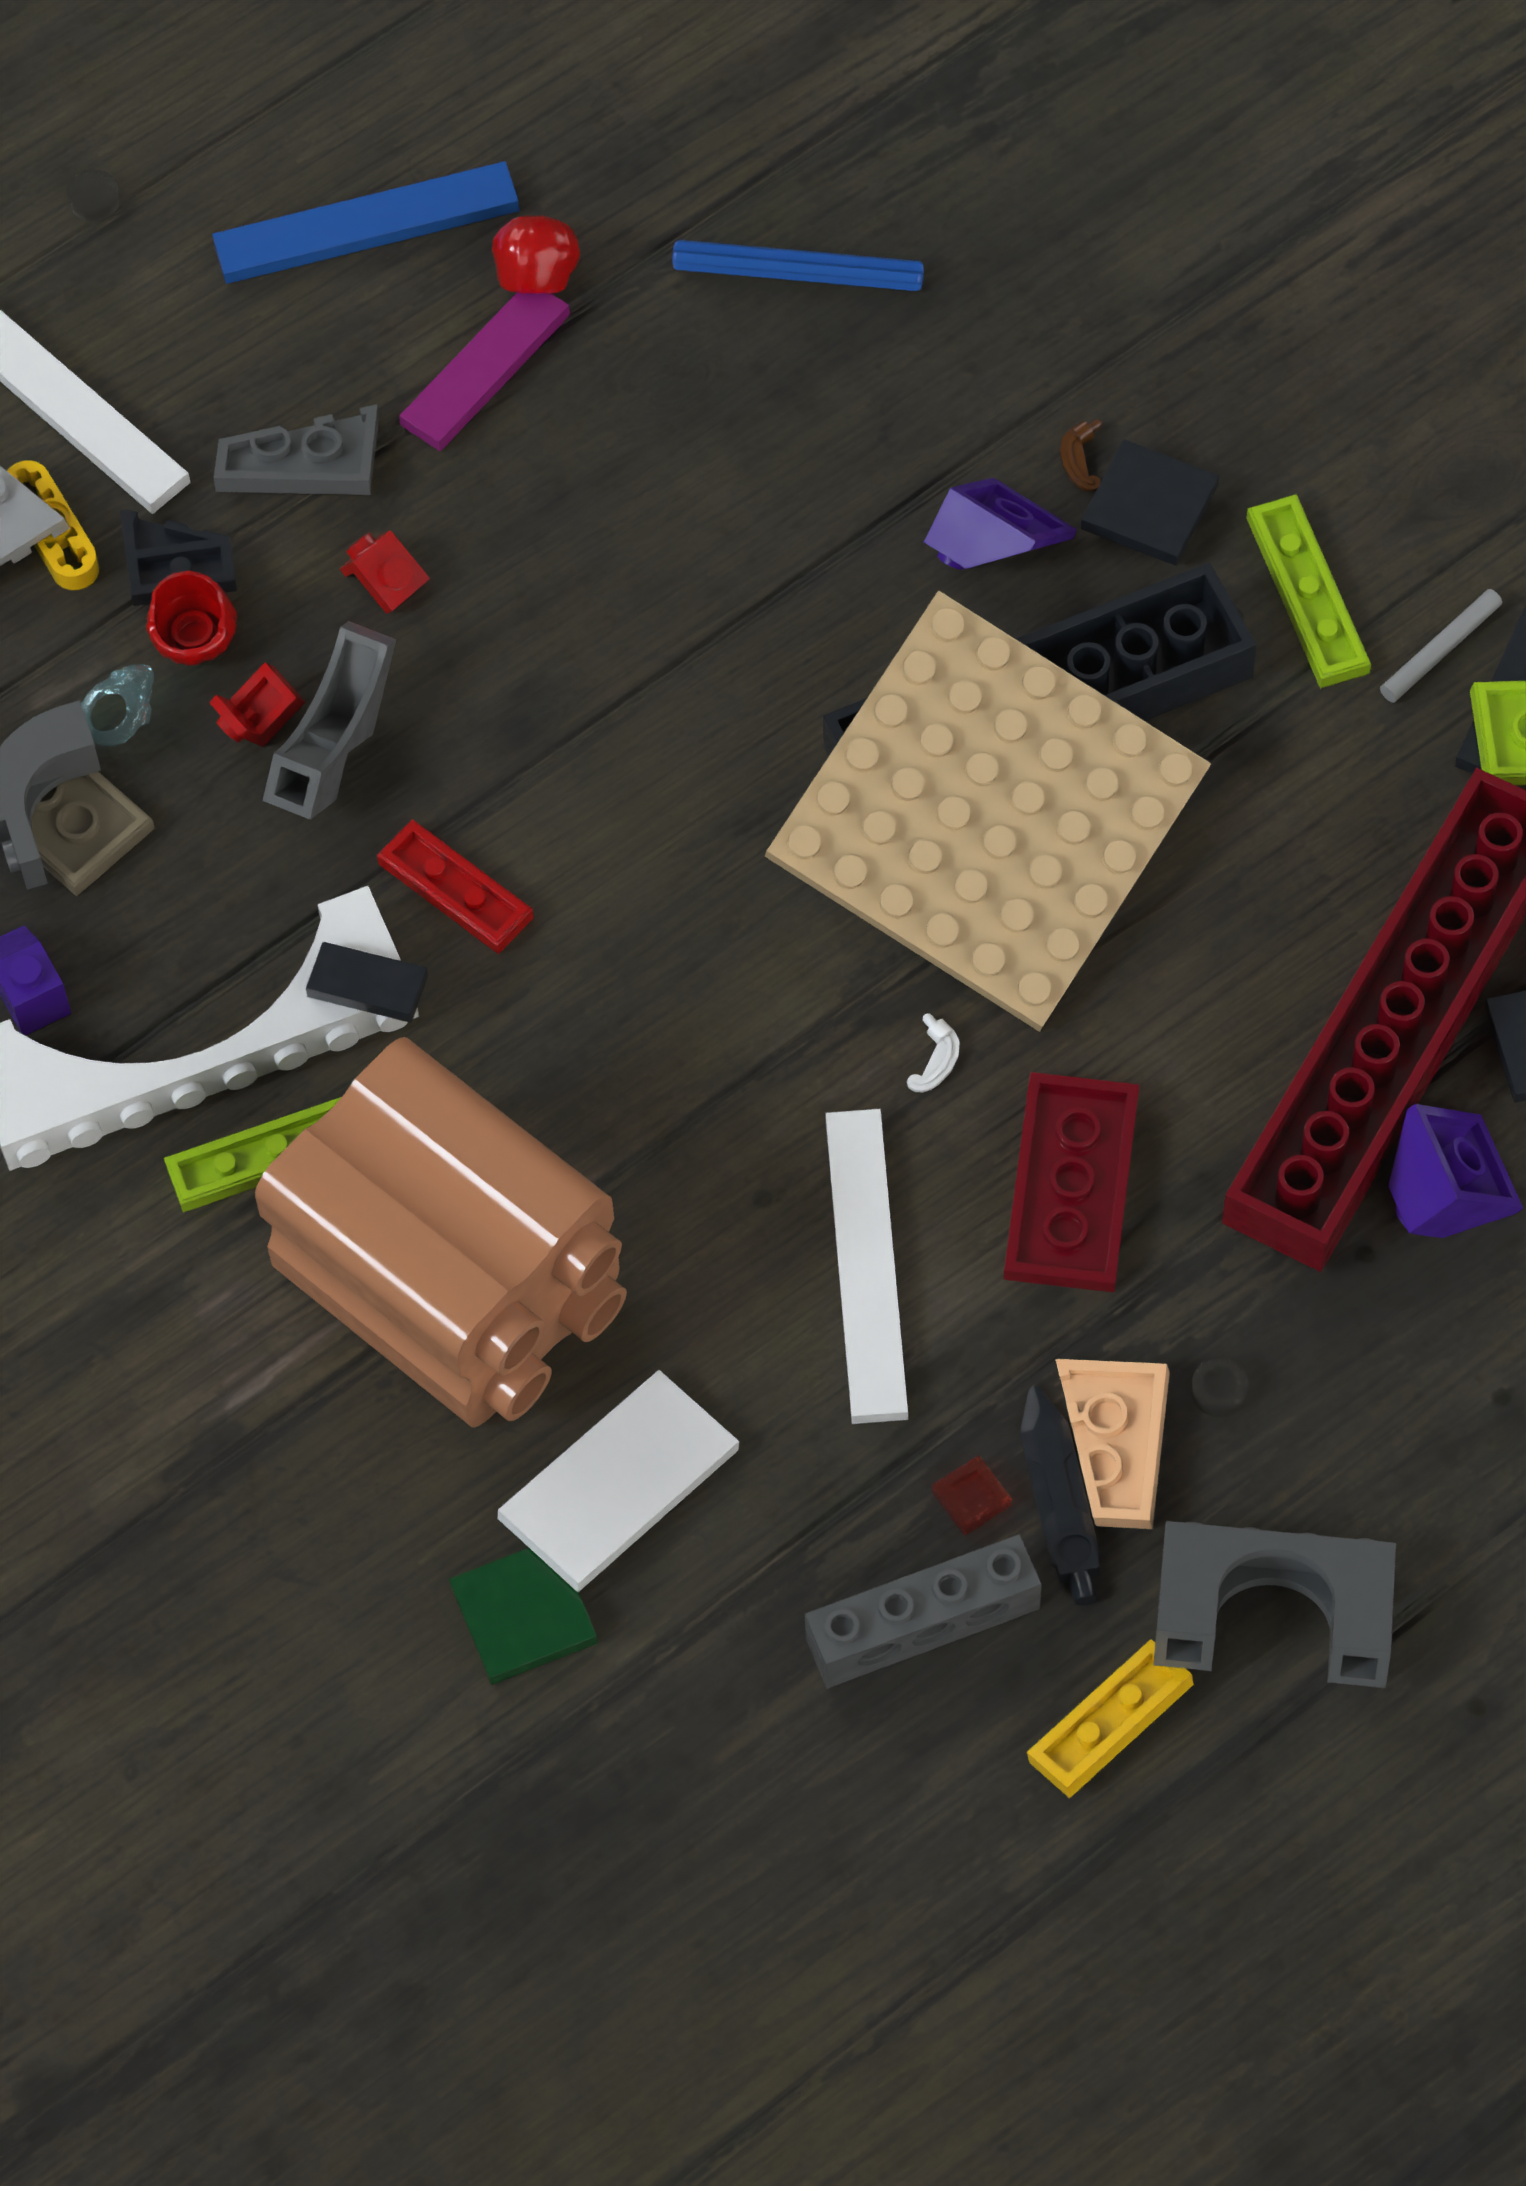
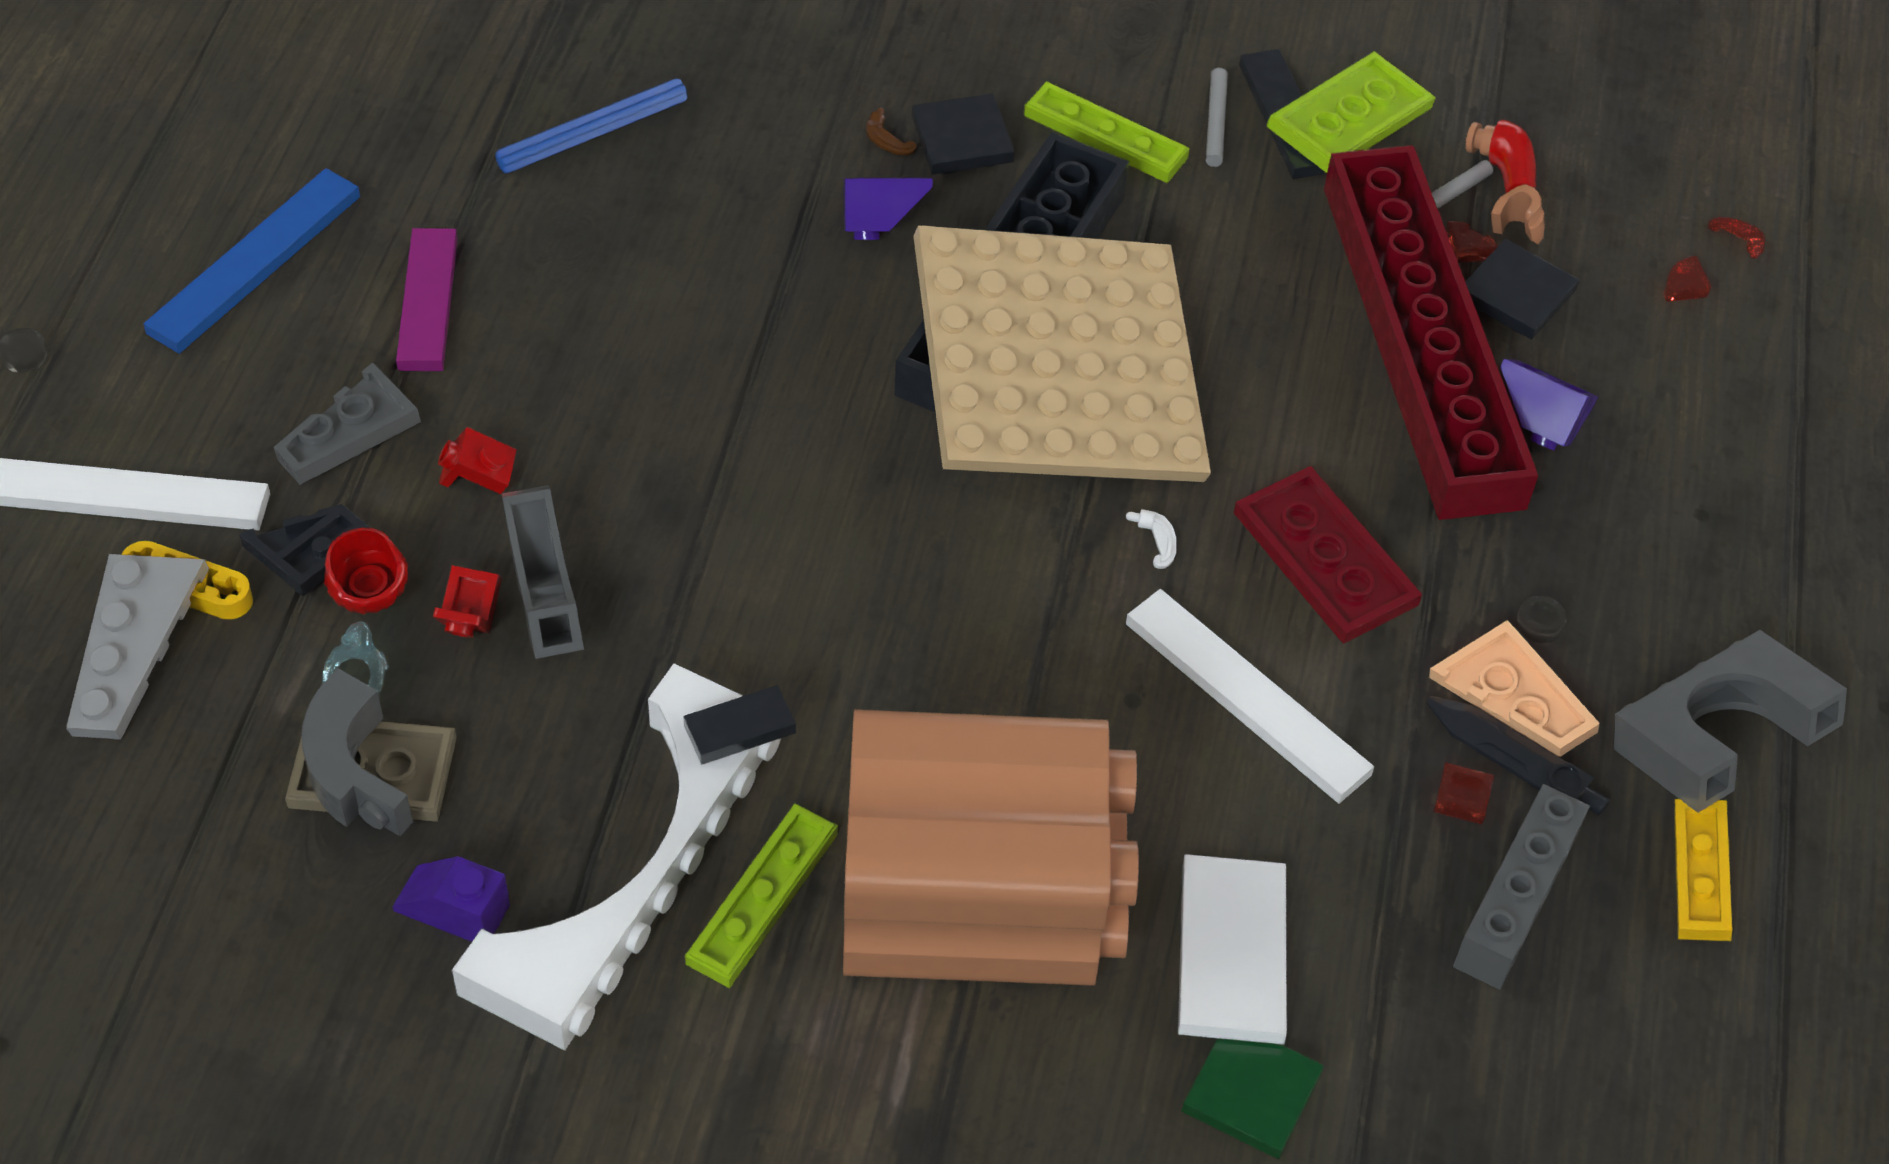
camera: 45 degrees left, 10 degrees down
red tile [377,819,534,955] -> none
red hair [492,215,581,294] -> none

